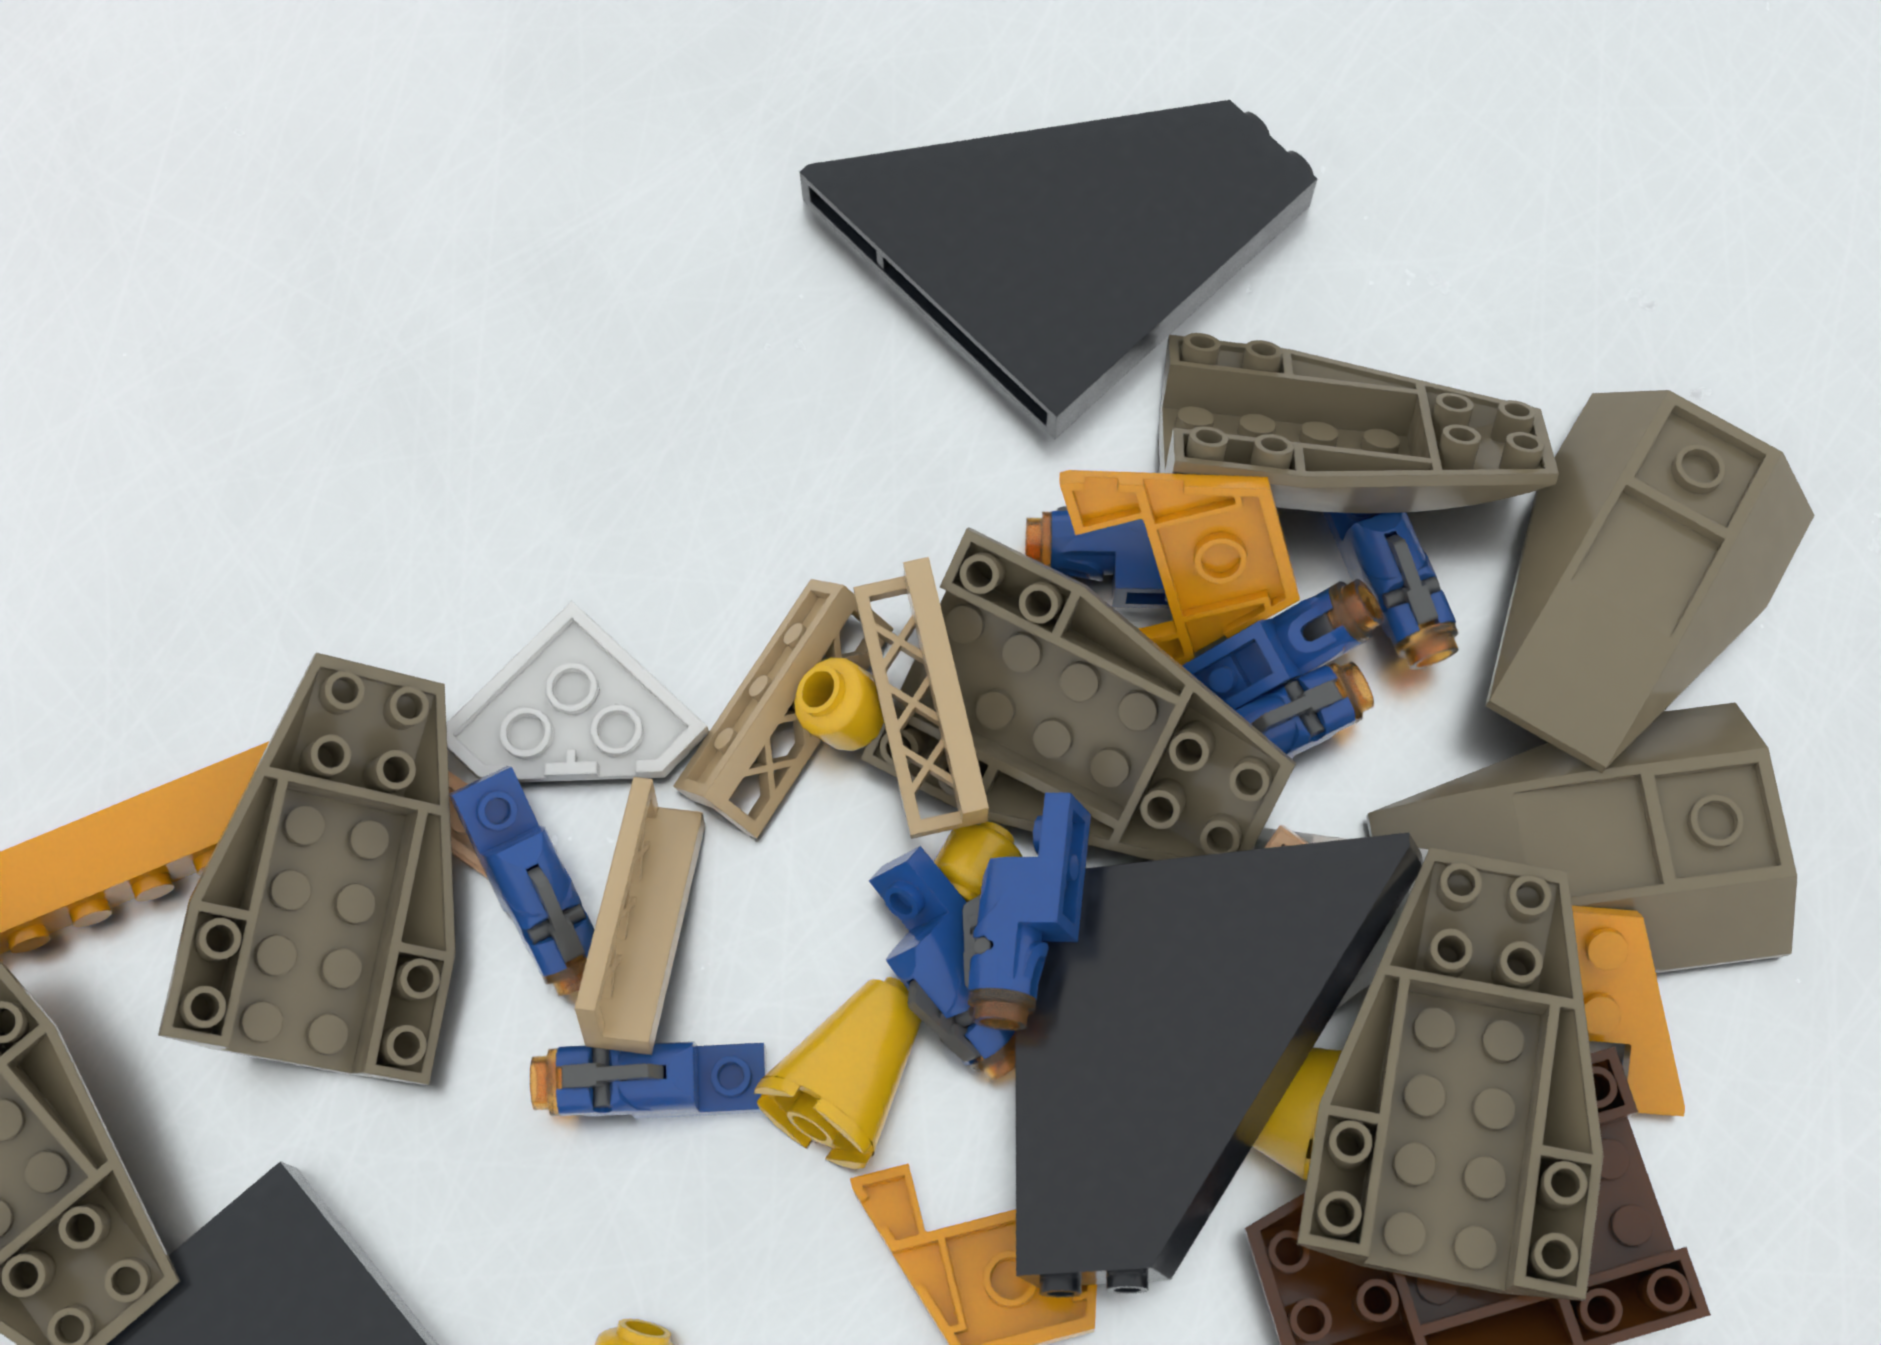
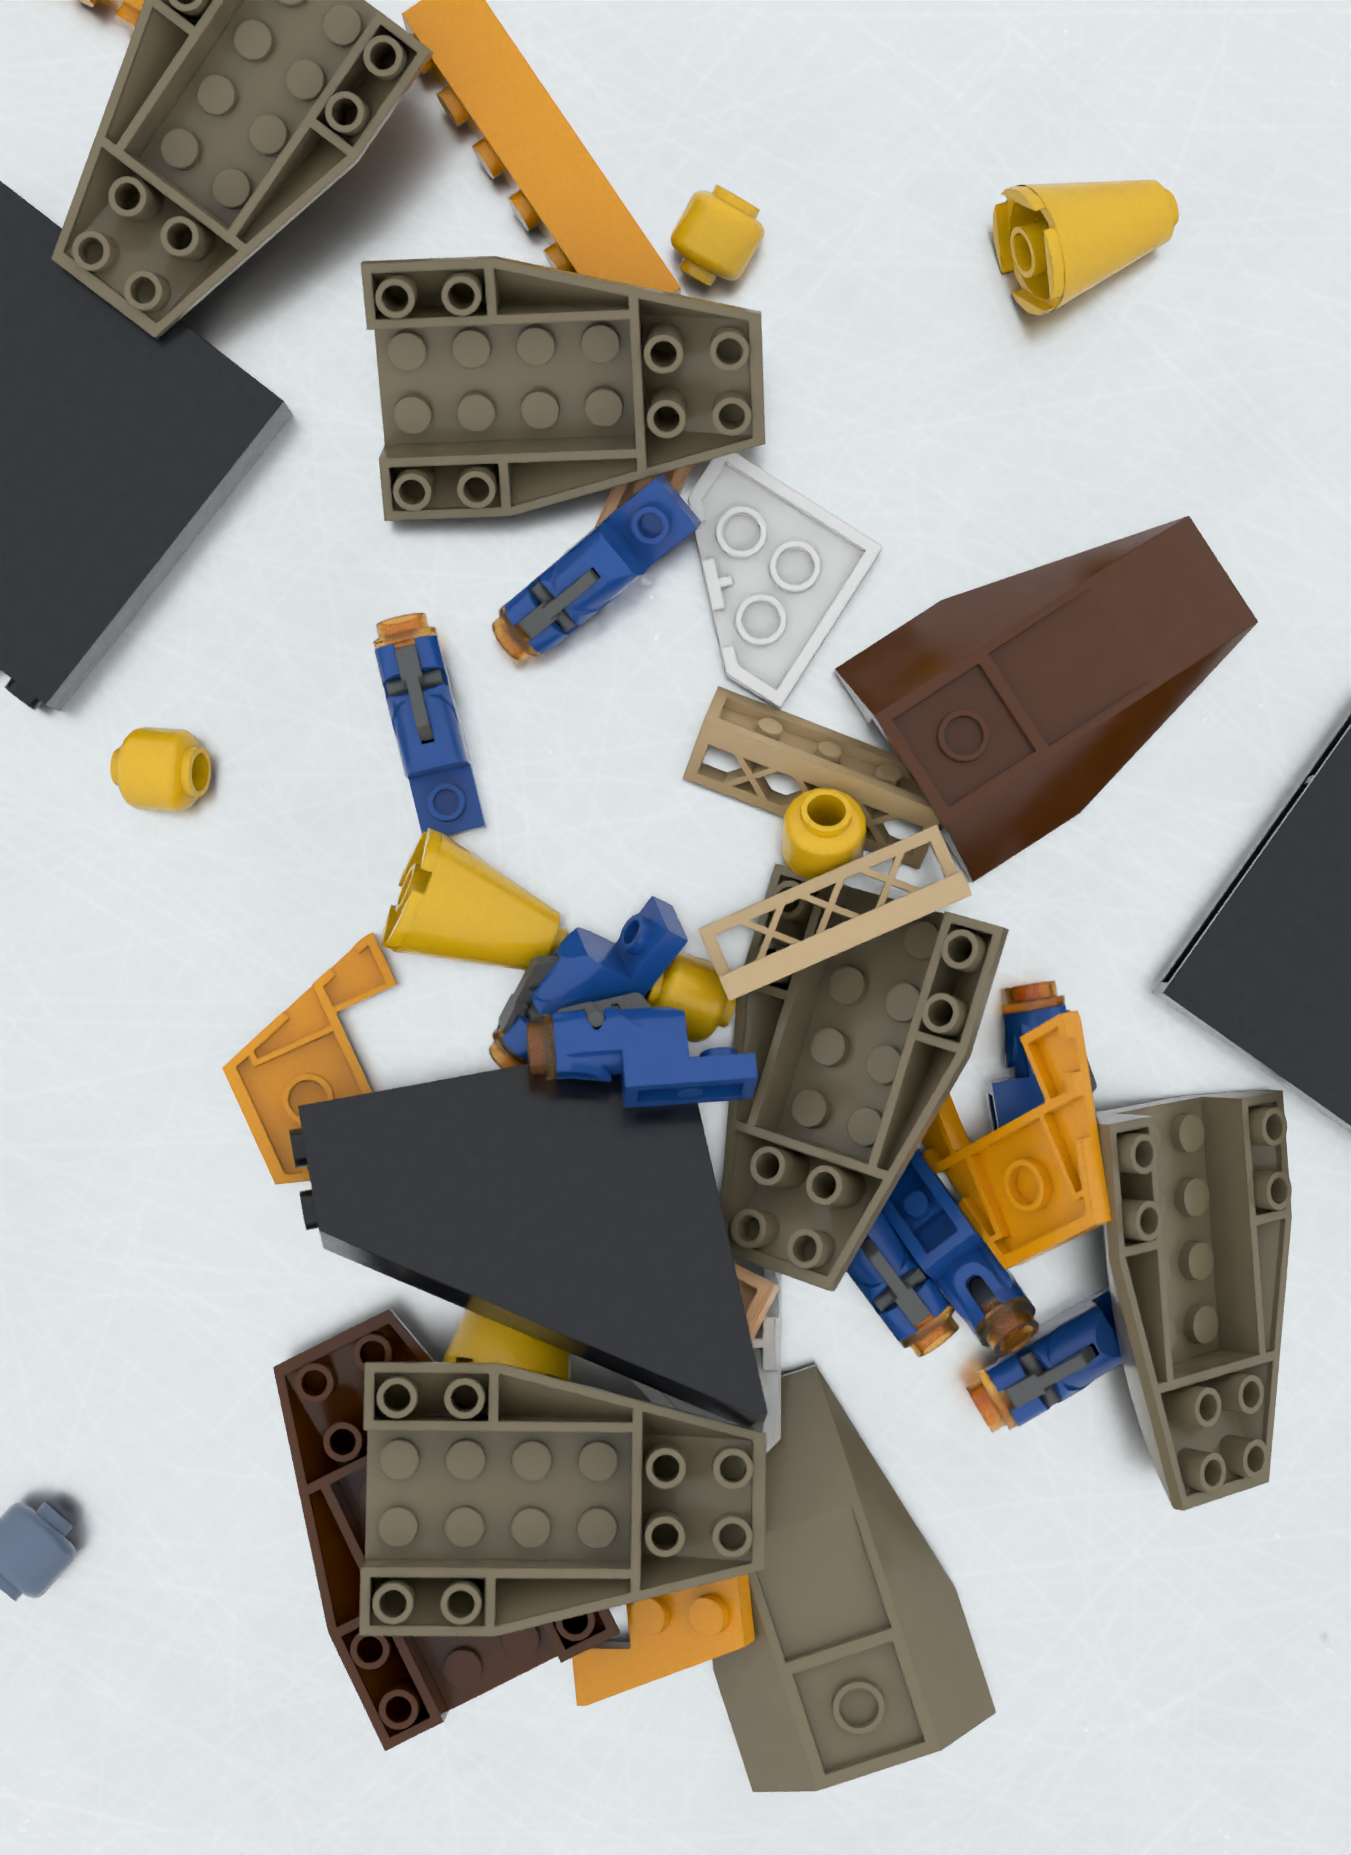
camera: 80 degrees right, 15 degrees up
tan fence [574,777,705,1055] -> none
dark tan wedge [1485,390,1815,773] -> none
none -> yellow head [670,184,764,286]
none -> reddish brown wedge [834,516,1258,882]
none -> yellow cone [993,179,1179,315]

